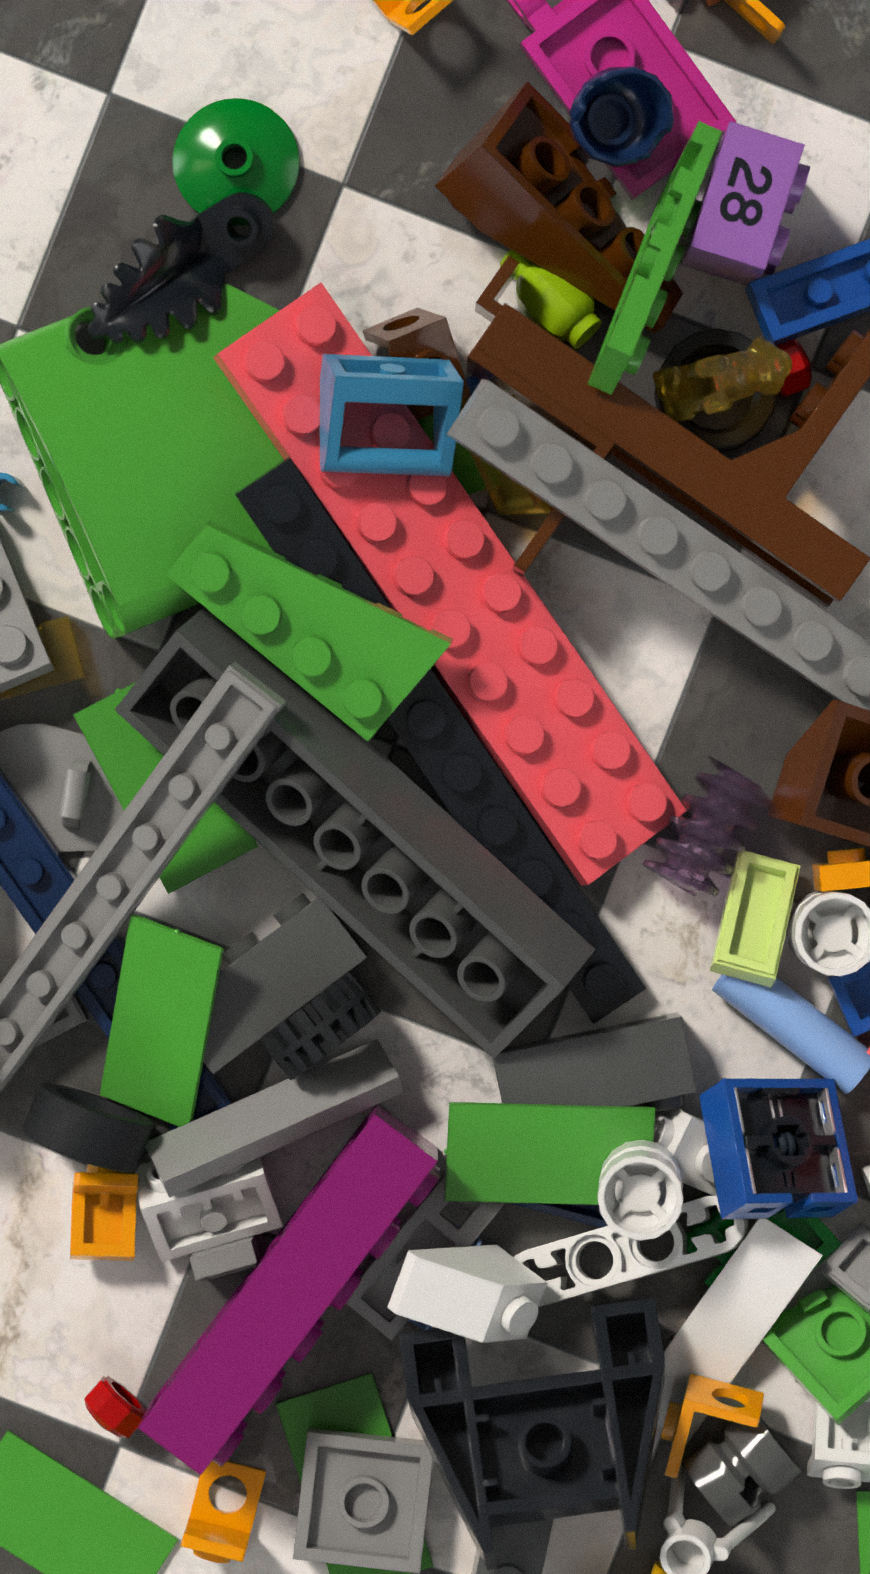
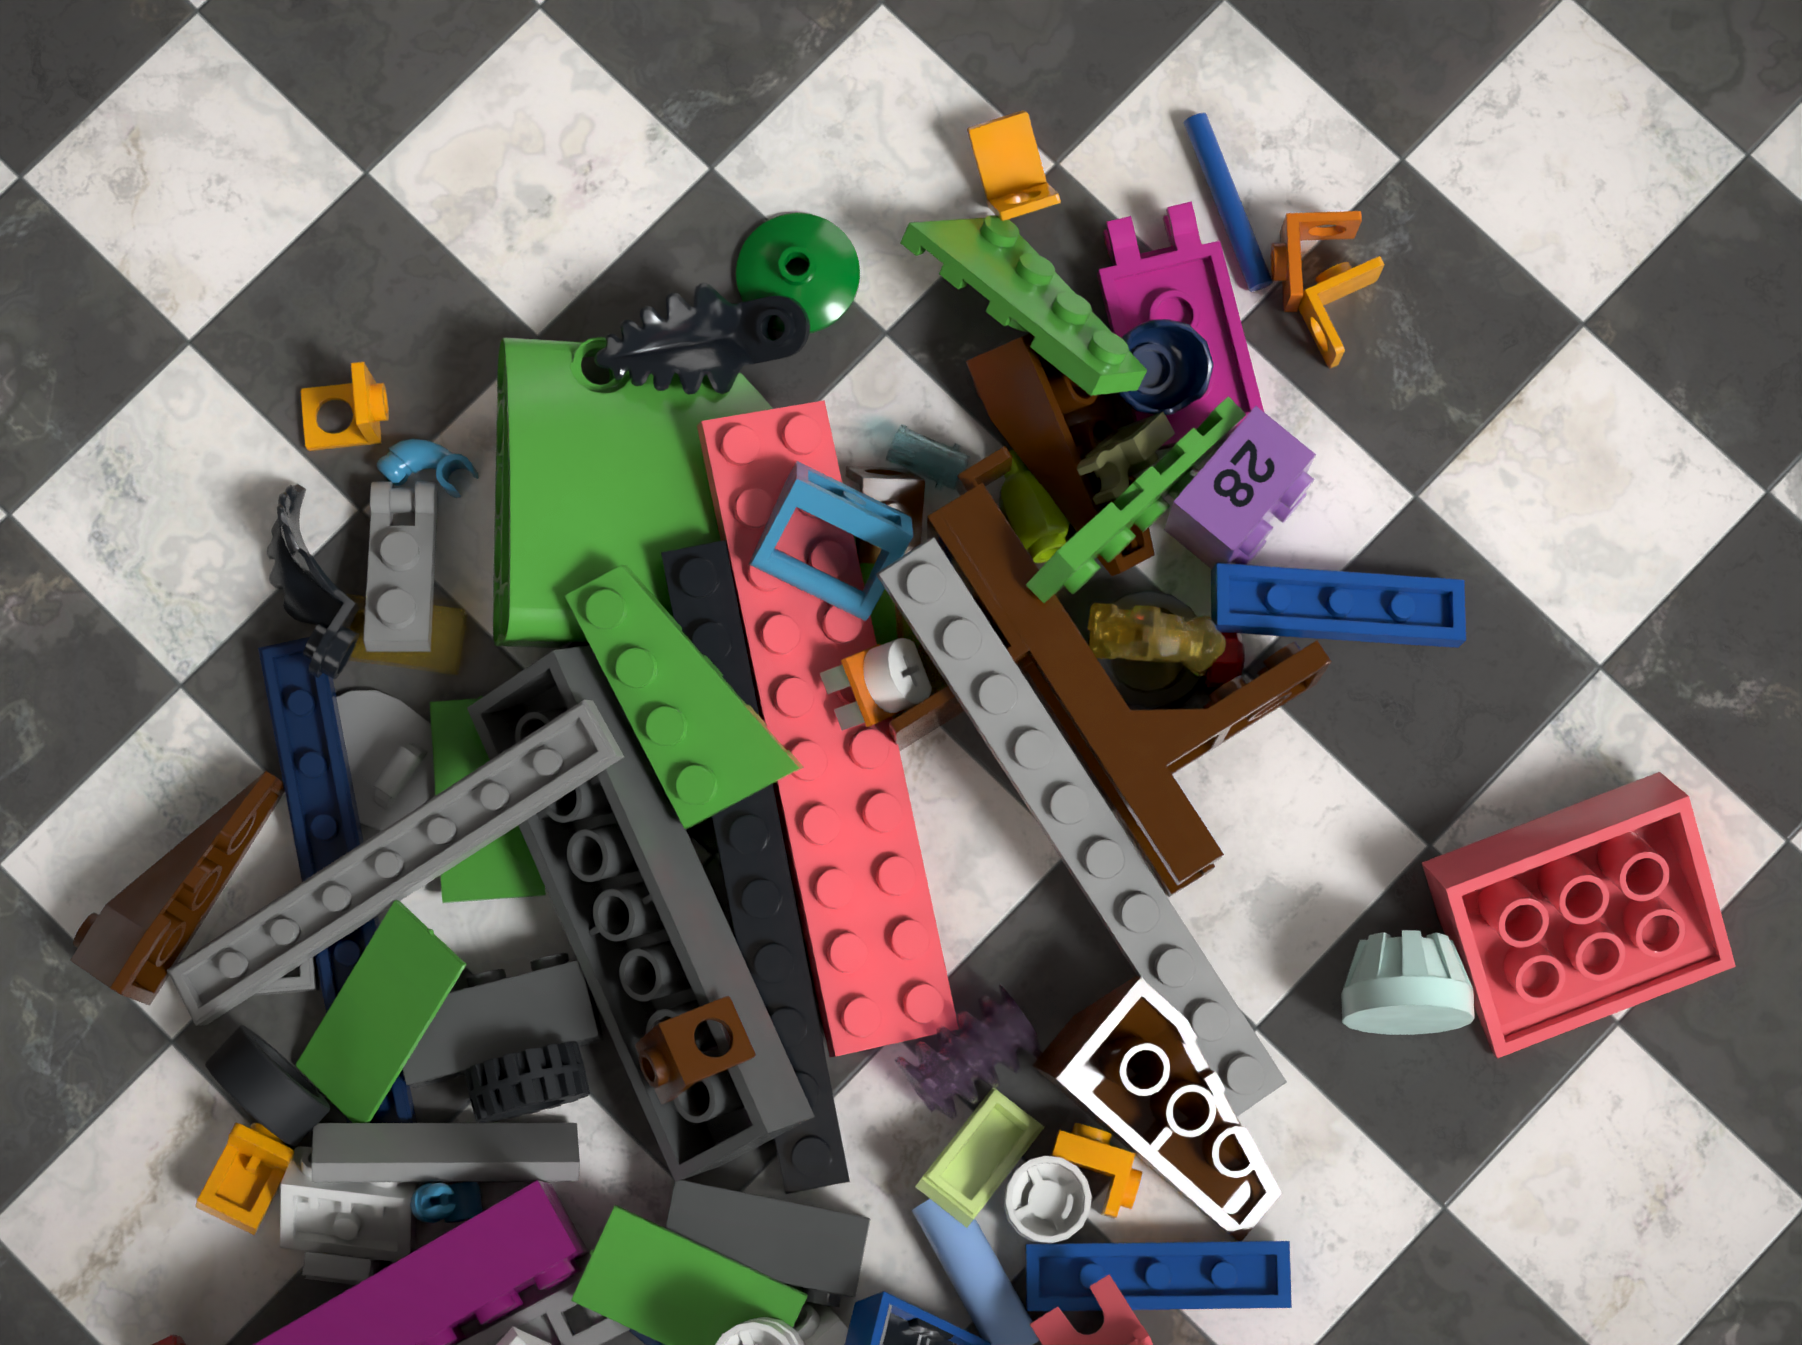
camera: 25 degrees right, 10 degrees down
none -> dark azure arm [410,1182,483,1223]
none -> reddish brown bracket [635,996,756,1104]
none -> piece [820,638,932,731]
none -> clear light blue pin [885,424,970,491]
none -> bright green wing [900,215,1147,396]
none -> olive plate [1077,412,1175,505]

